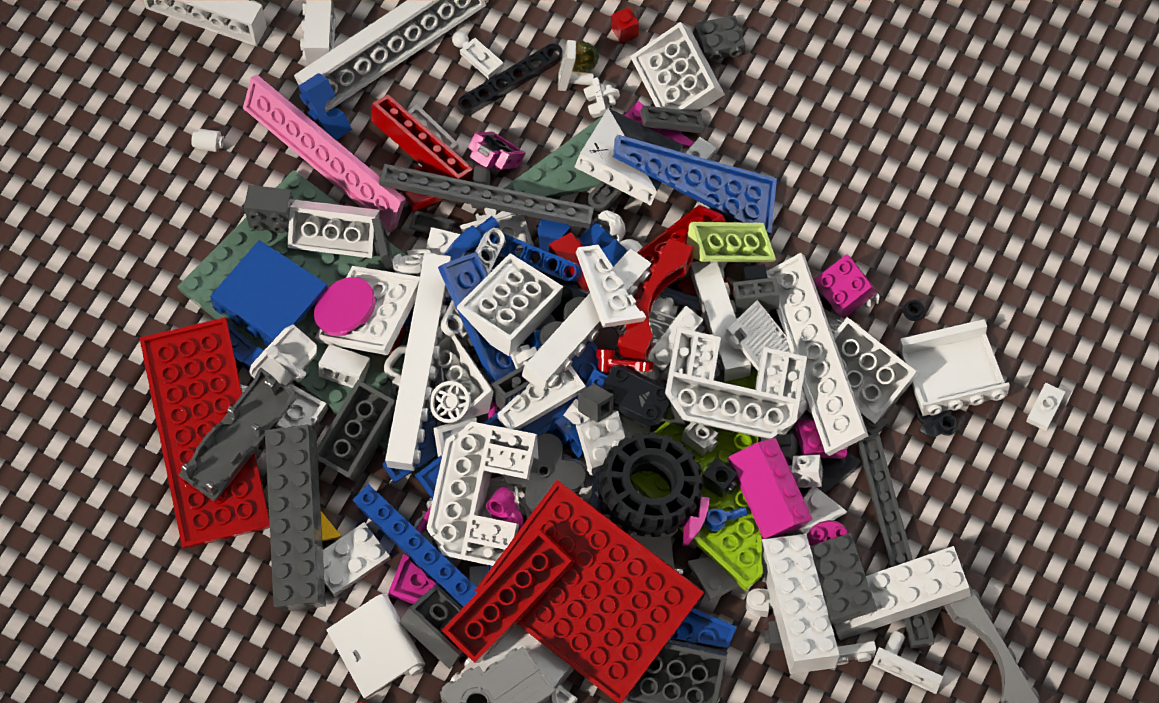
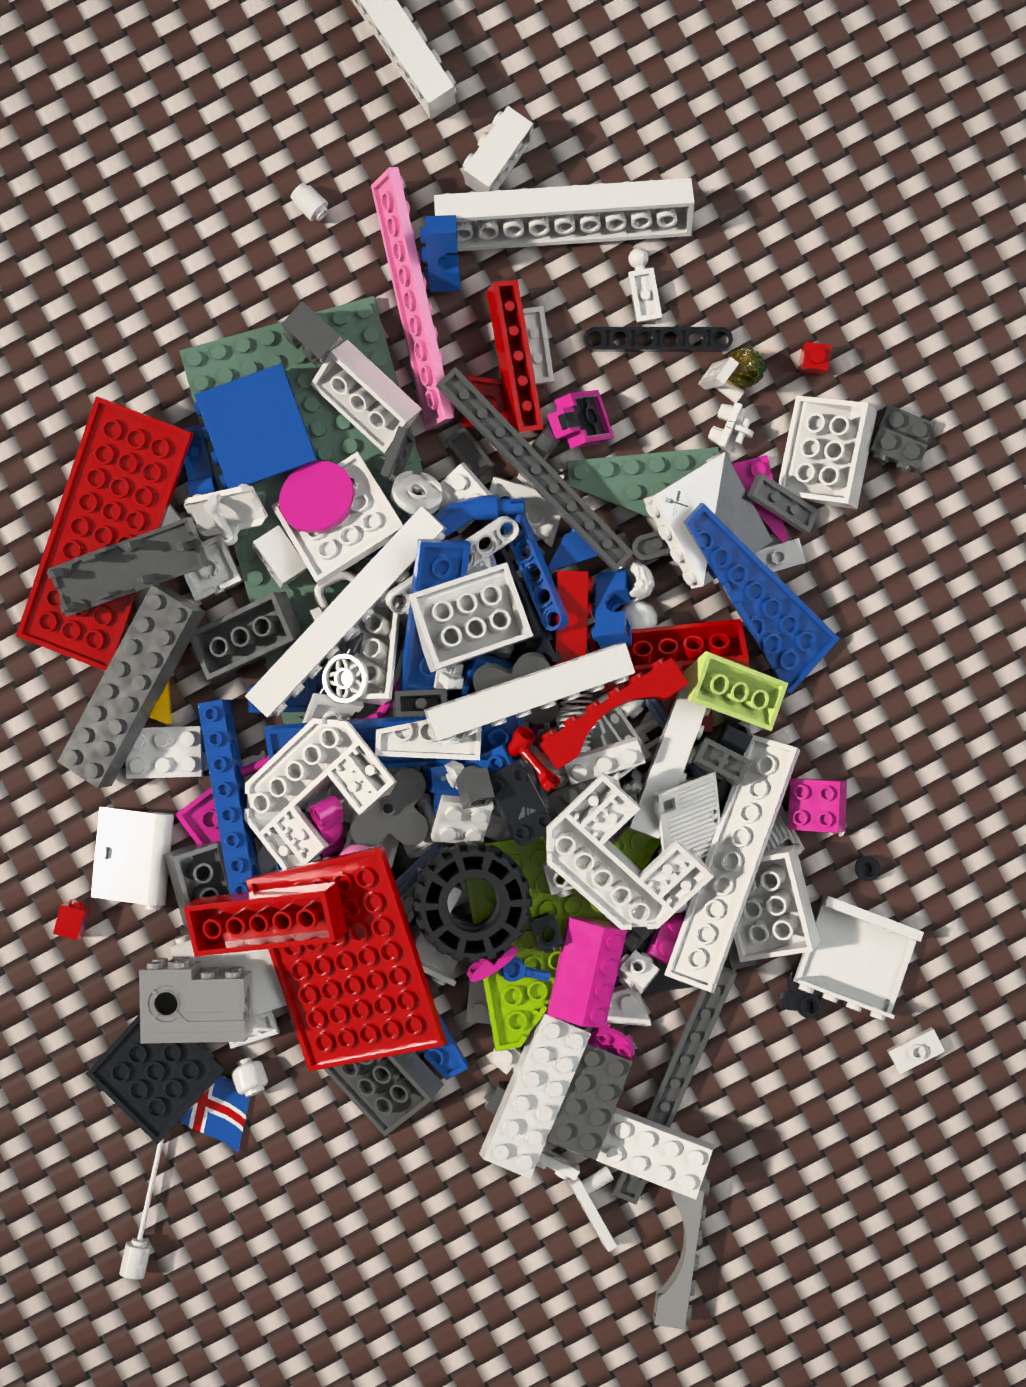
camera: 30 degrees right, 25 degrees up
white wing [576,245,646,328] -> none

